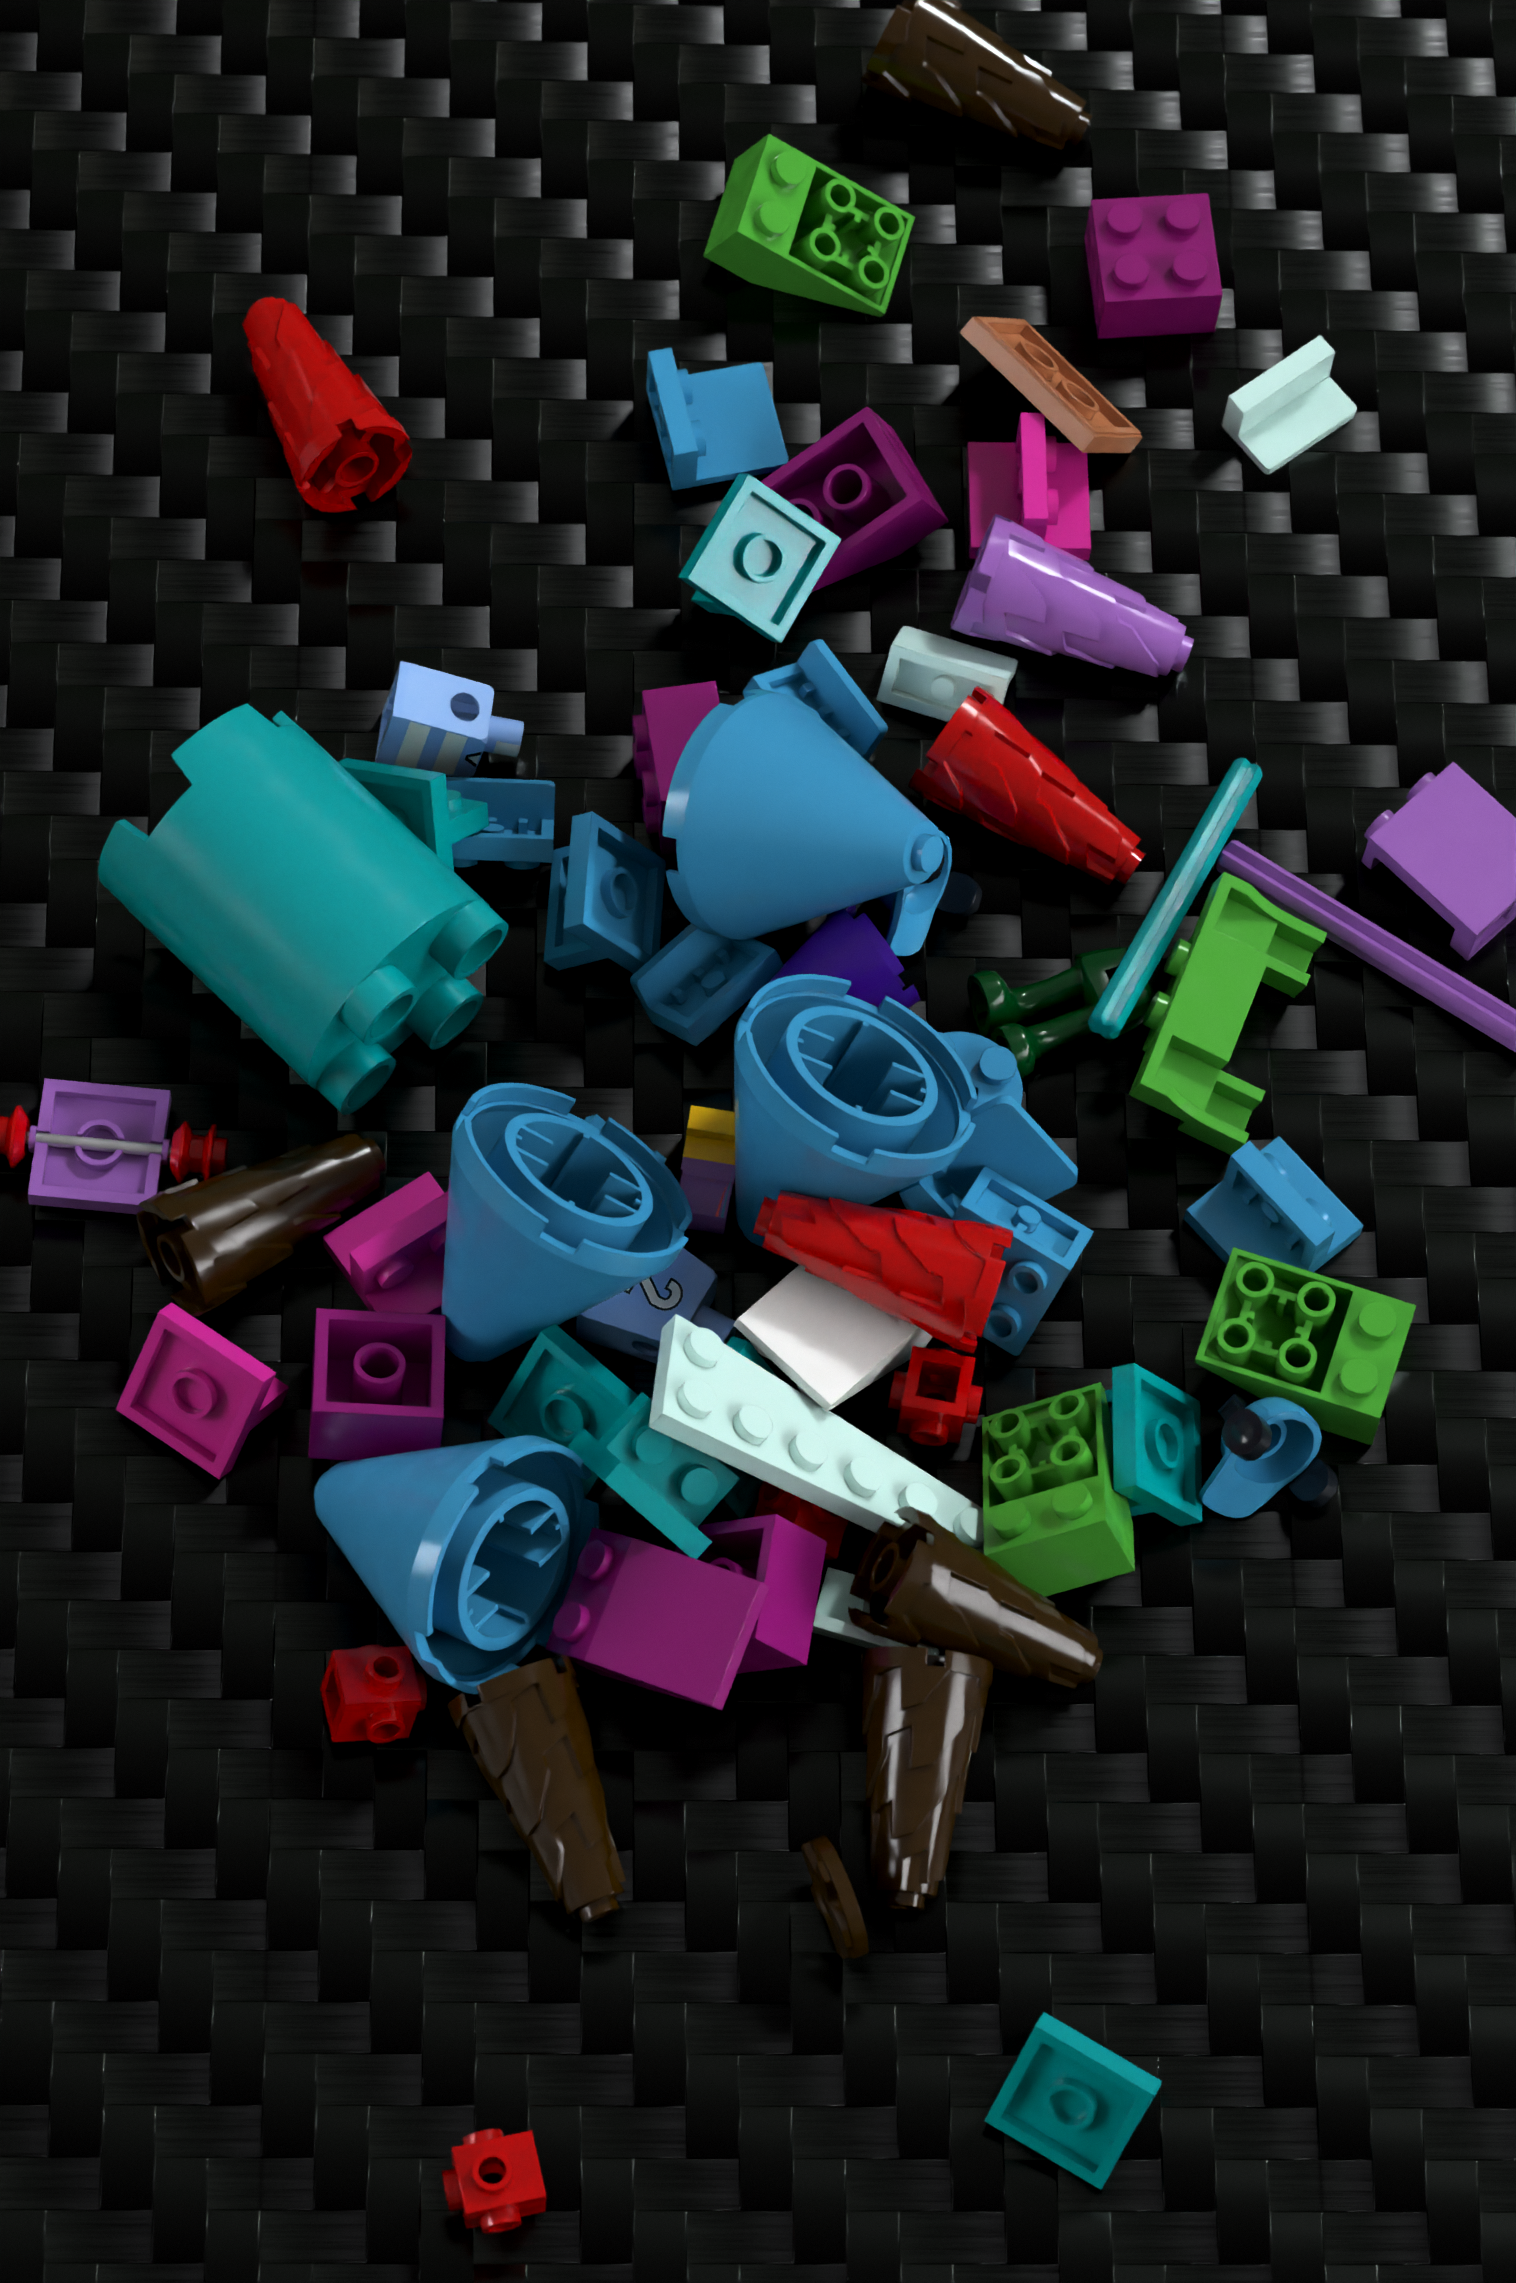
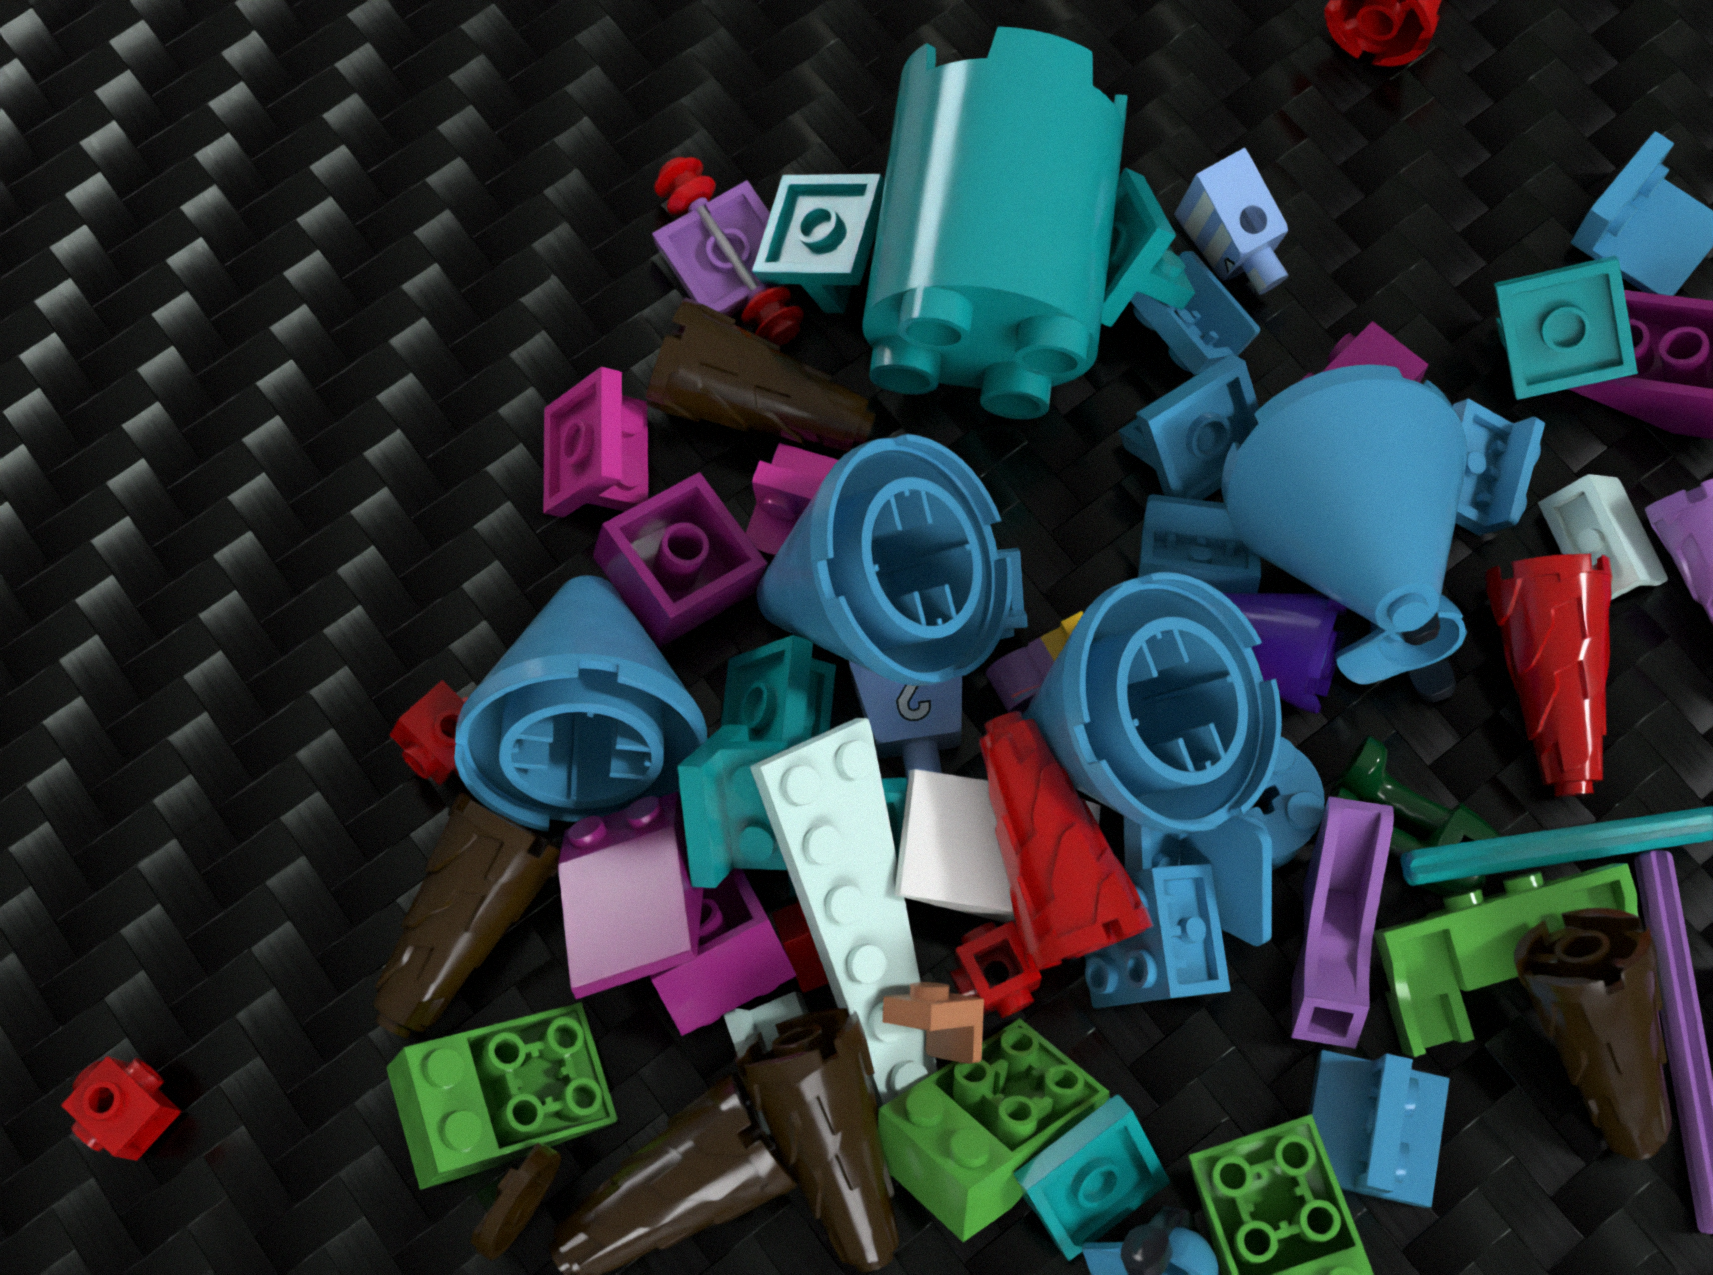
camera: 65 degrees right, 5 degrees up
none -> bright green slope [386,1002,618,1190]
none -> teal bracket [752,174,885,314]
none -> nougat bracket [883,982,984,1064]
none -> medium lavender arch [1291,797,1394,1048]
none -> dark brown cone [1514,908,1672,1160]

